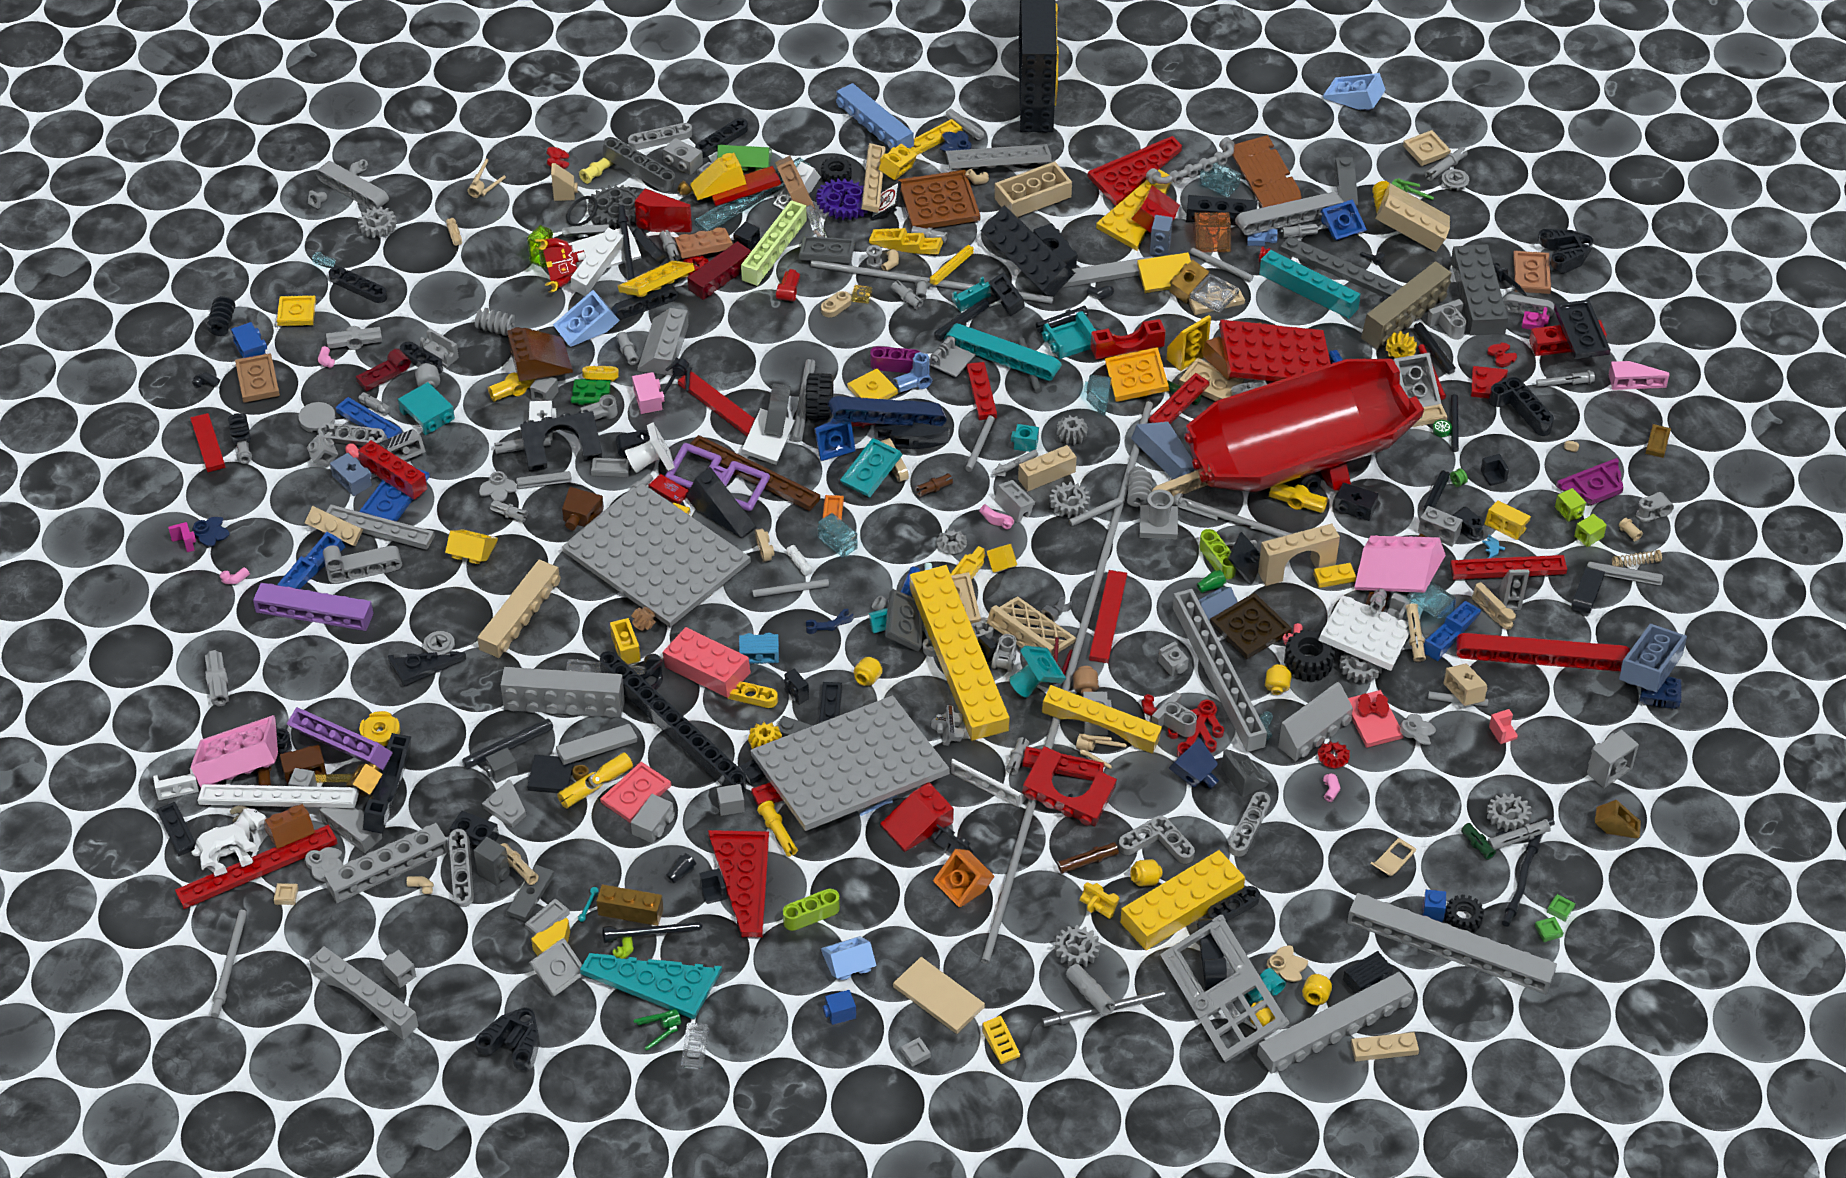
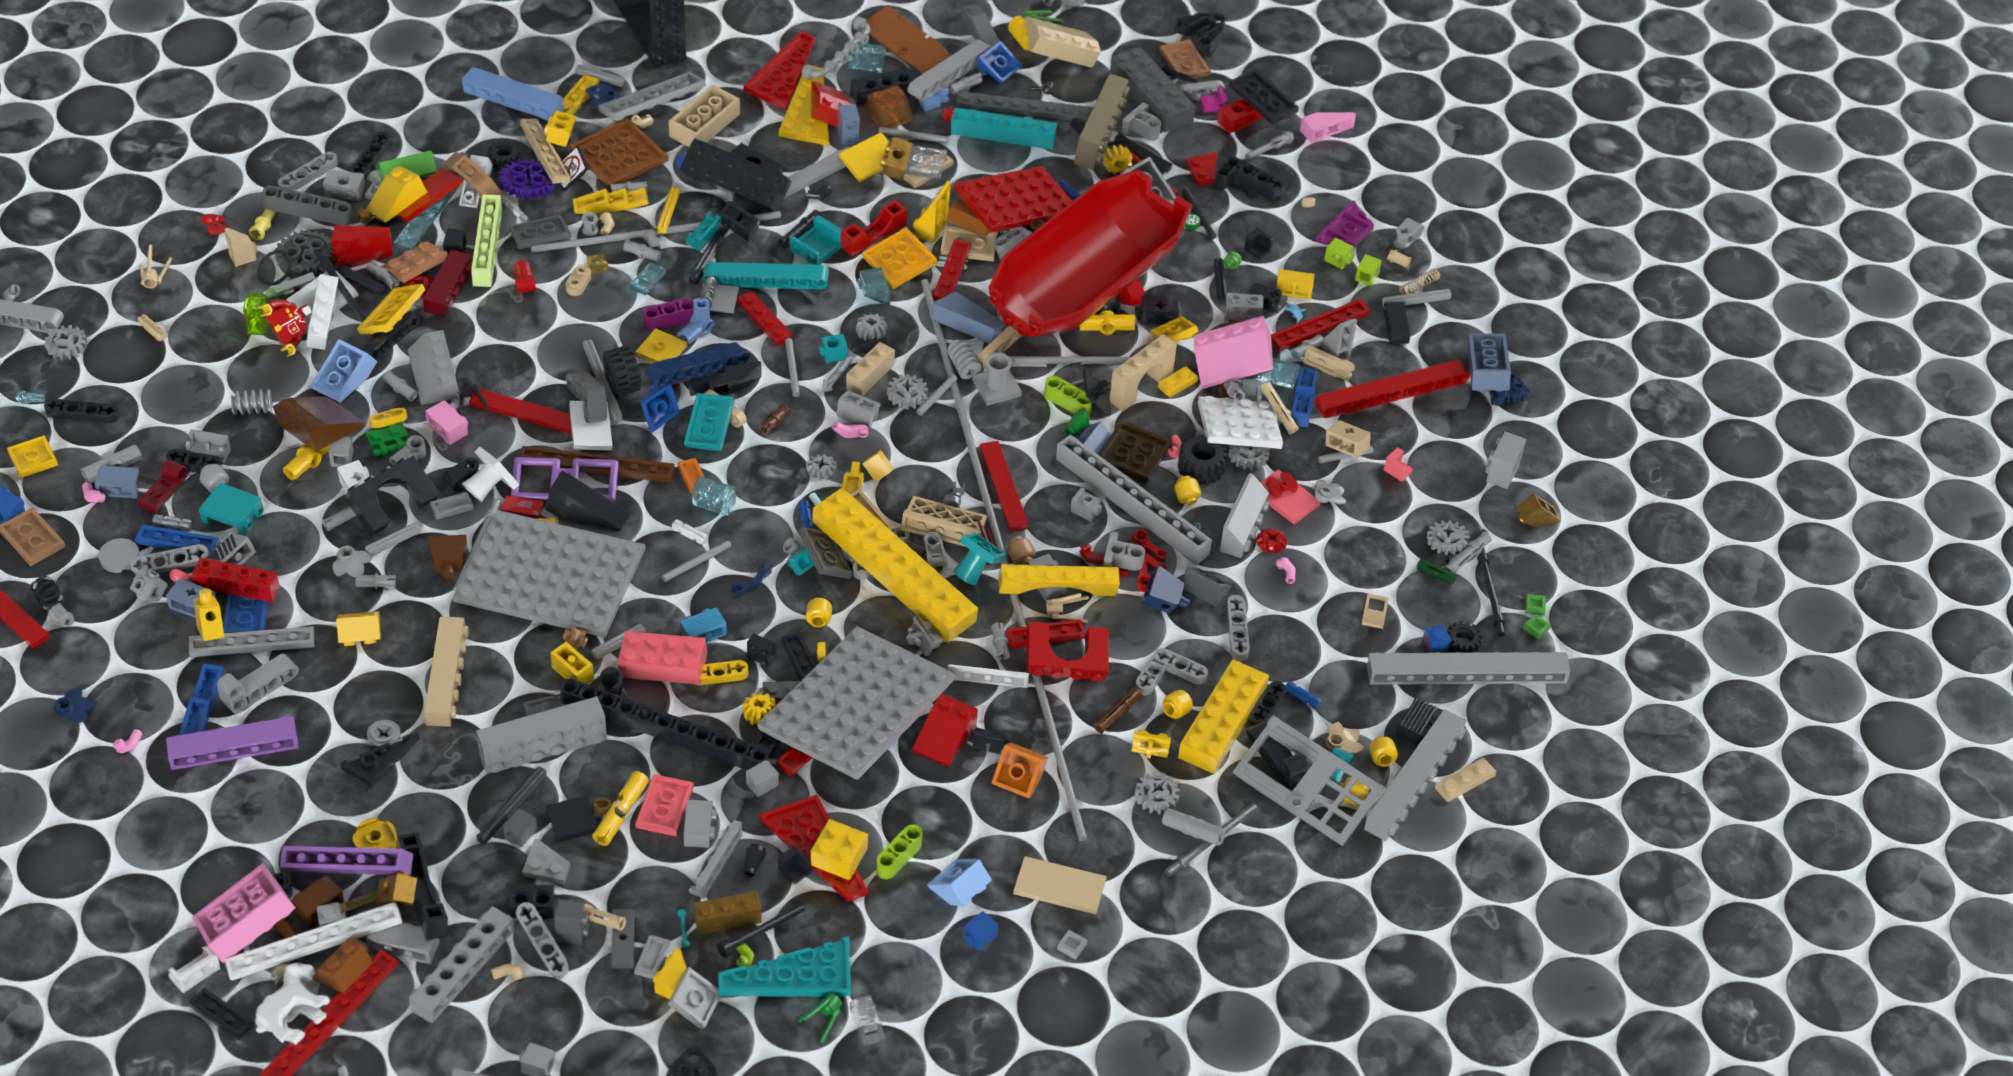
camera: 30 degrees left, 0 degrees up
dark pink bracket [168,522,196,552] -> none
light grey piece [205,650,229,706] -> none
tan tile [274,883,299,905] -> none
tan plate [305,506,363,546] -> none
light grey plate [305,847,343,882] -> none
light grey tile [556,724,637,764] -> none
tan plate [755,528,774,562] -> none
yellow pin [757,801,798,857] -> none
yellow slope [982,1016,1020,1064] -> none
red piece [1487,342,1517,367] -> none
pearl gold tile [1645,424,1671,458] -> none
none -> sand blue panel [94,466,139,498]
none -> yellow torso [194,589,224,641]
none -> light grey axle [591,624,645,660]
none -> clear light blue plate [630,262,666,296]
none -> light grey hinge [689,820,742,898]
none -> yellow brick [811,819,868,880]
none -> yellow tile [817,642,826,662]
none -> black axle [851,338,888,354]
none -> yellow plate [1150,316,1198,343]
none -> blue axle [1285,681,1321,709]
none -> light grey pin [1290,335,1324,360]

